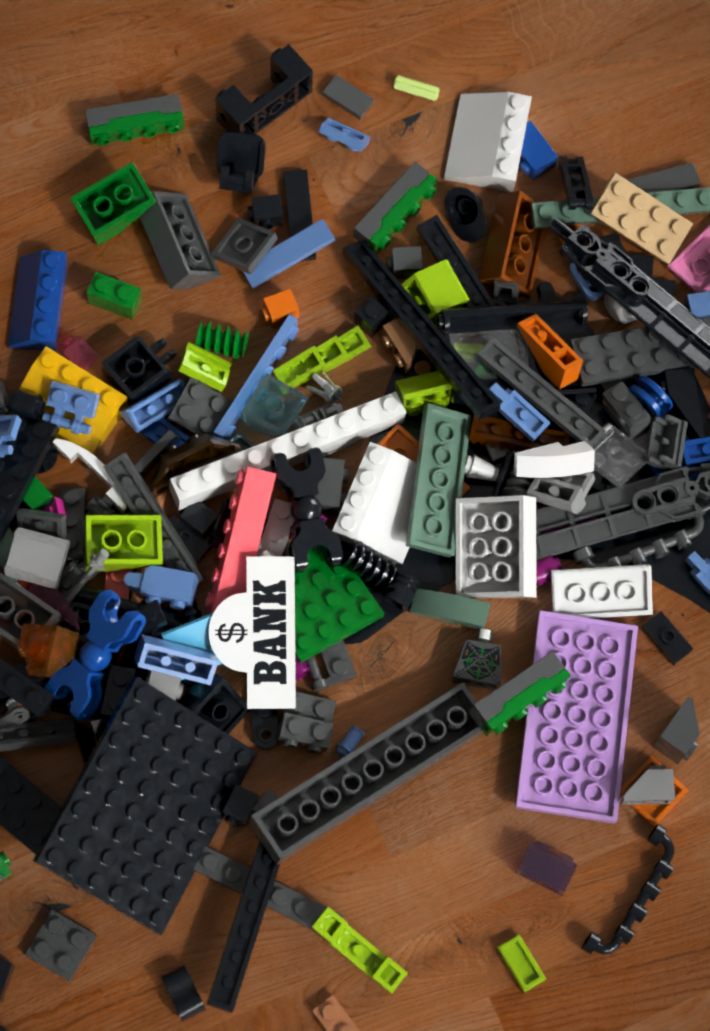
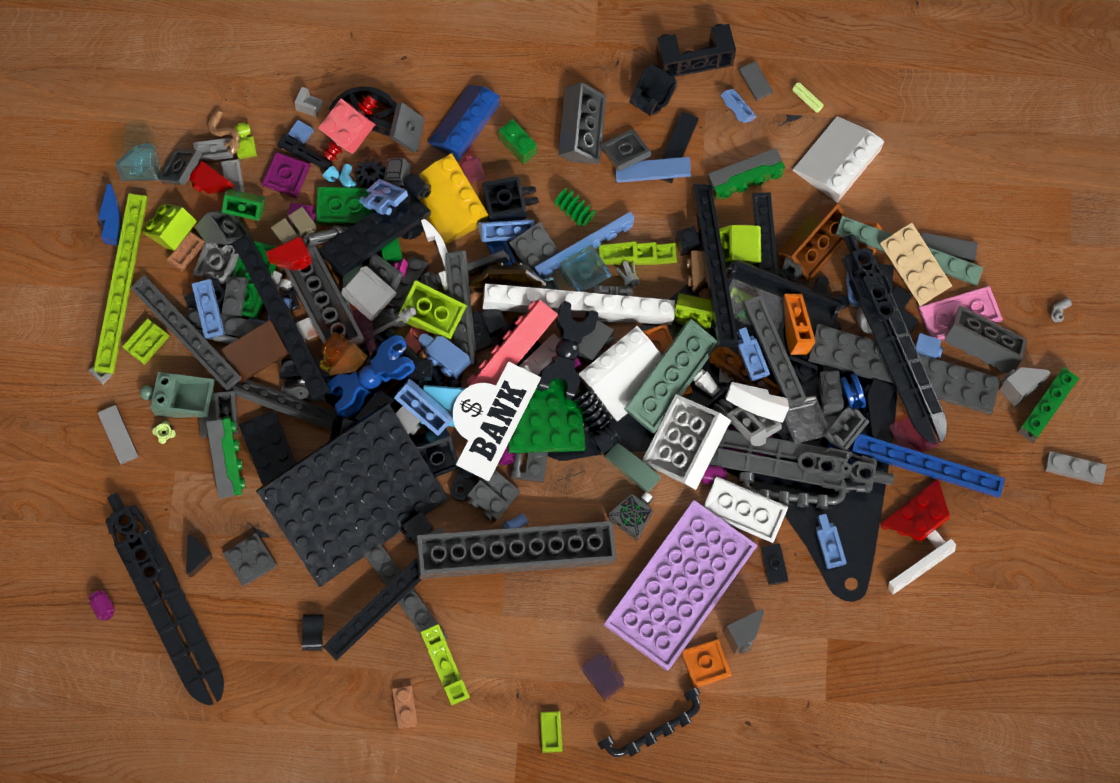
camera: 30 degrees right, 0 degrees up
medium blue plate [42,381,100,435] -> none
green slope [70,162,157,246] -> none
piece [85,94,185,146] -> none
lime plate [178,342,232,392] -> none
black brick [248,194,283,230] -> none
orange brick [261,289,299,328] -> none
dark grey brick [387,246,423,279] -> none
black piece [444,187,487,242] -> none
piece [469,651,571,737] -> none
blue slope [519,120,558,180] -> none
black plate [558,156,593,210] -> none
light grey slope [620,765,675,805] -> none

